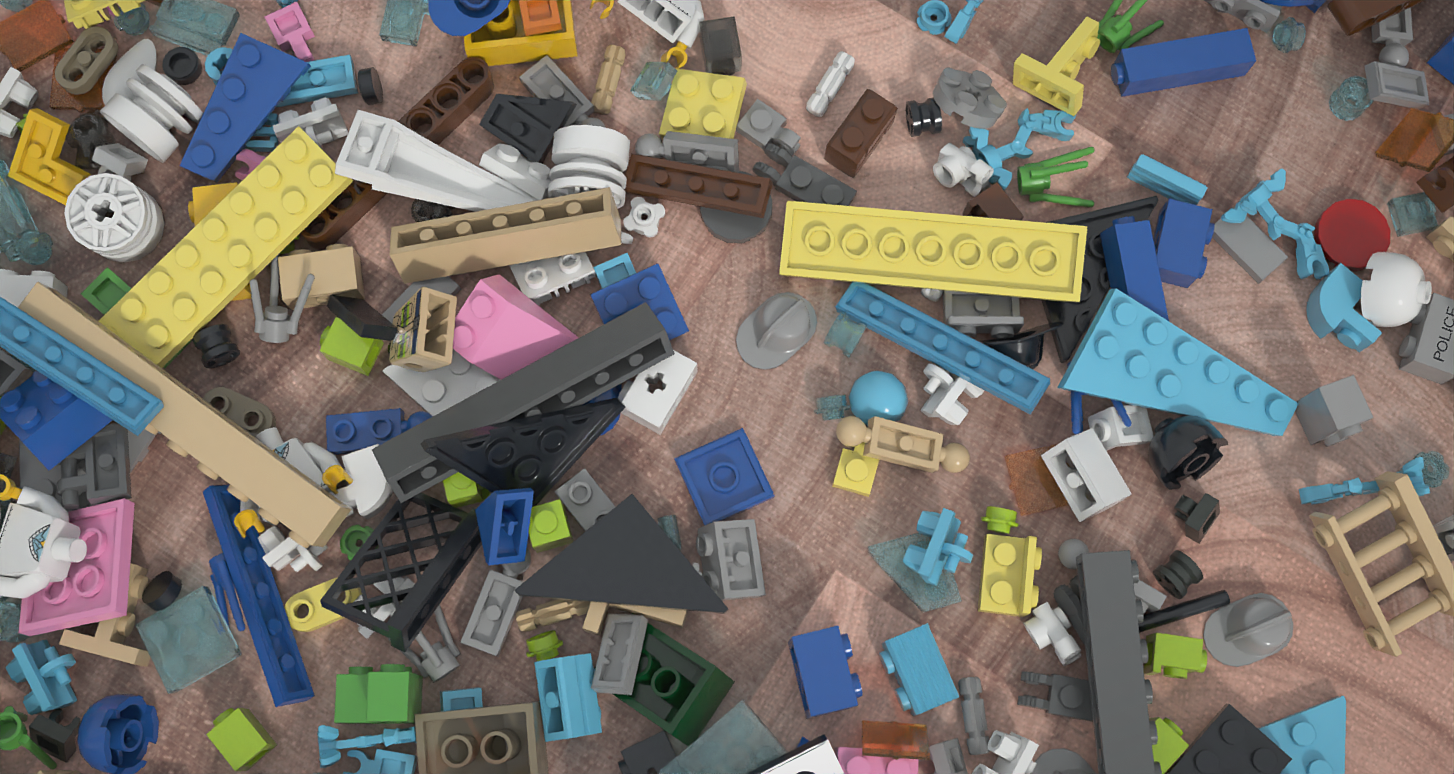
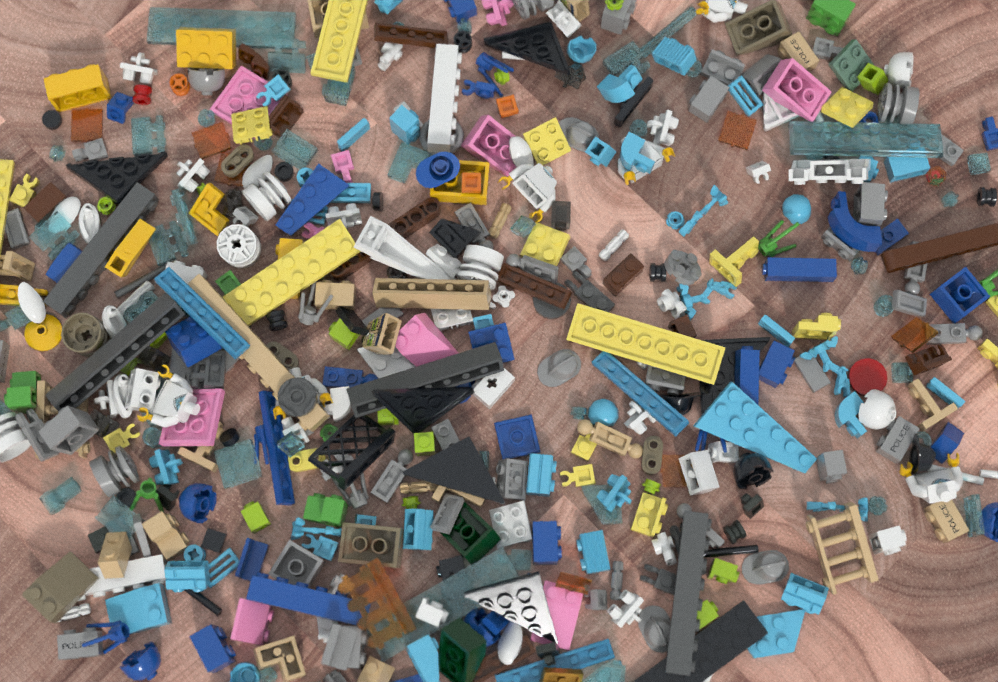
camera: 15 degrees right, 0 degrees up
clear light blue plate [14,229,53,265] -> none
blue slope [475,488,534,566] -> none
clear light blue wheel [823,311,867,358] -> none
bright green plant [1017,147,1095,207] -> none
none -> clear light blue plate [277,431,305,457]
none -> dark grey tile [278,377,317,417]
none -> white hinge [489,500,533,548]
none -> clear light blue plate [496,549,531,571]
none -> medium azure brick [526,453,557,497]
none -> light yellow plate [560,464,595,487]
none -> dark tan plate [641,436,663,475]
none -> medium azure brick [781,573,829,615]
none -> light yellow plate [792,313,841,340]

